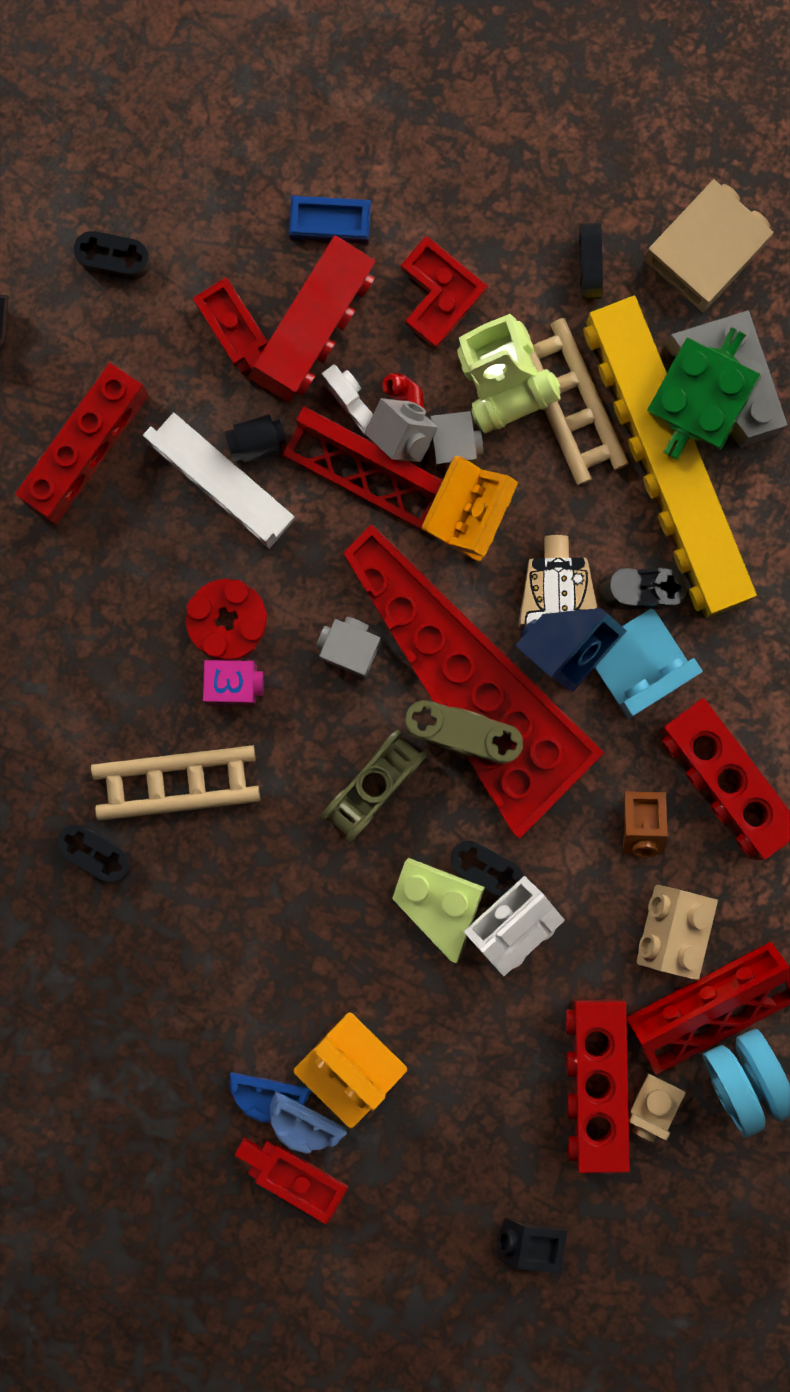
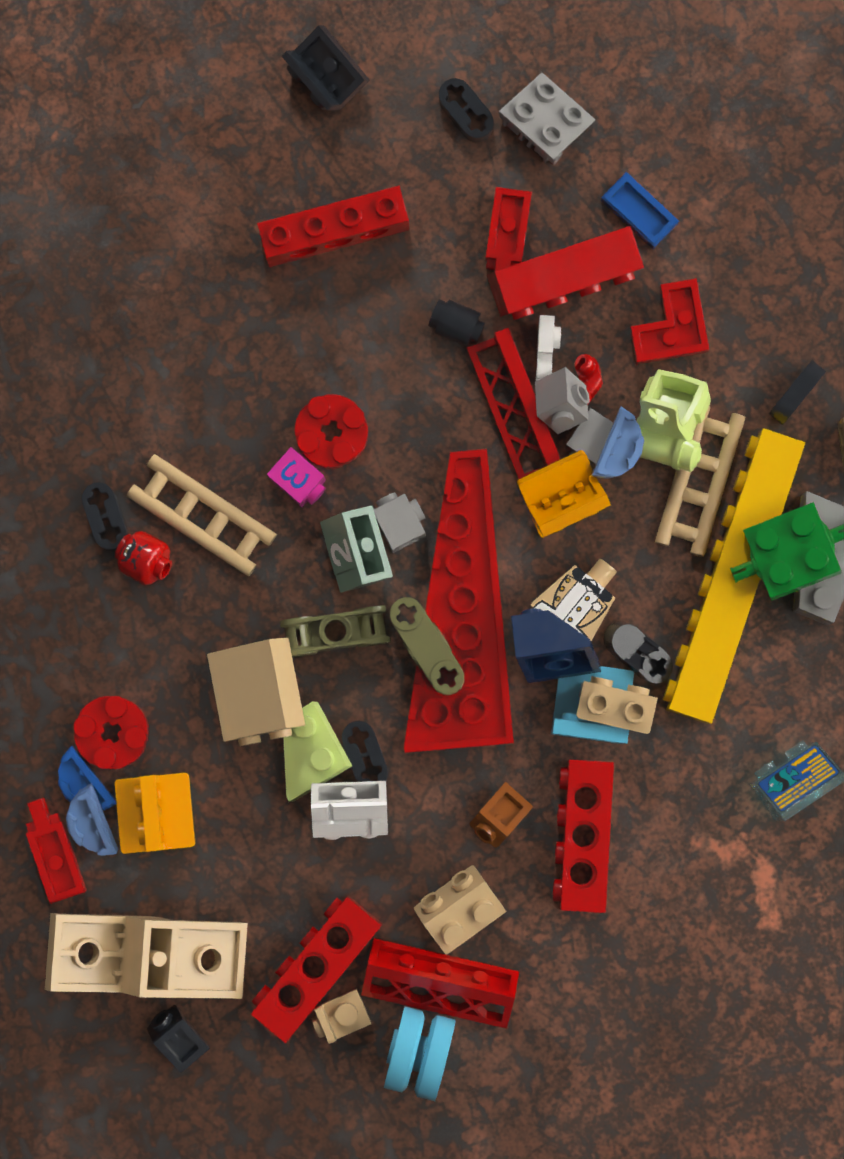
camera: 40 degrees right, 0 degrees up
white fence [143,412,295,549] -> none
none -> tan bracket [45,913,248,999]
none -> red plate [74,696,149,769]
none -> red head [115,531,172,585]
none -> tan brick [207,638,305,746]
none -> sand green brick [320,506,393,593]
none -> light grey hinge [498,73,595,165]
none -> tan bracket [576,676,658,734]
none -> medium blue tile [591,406,644,479]

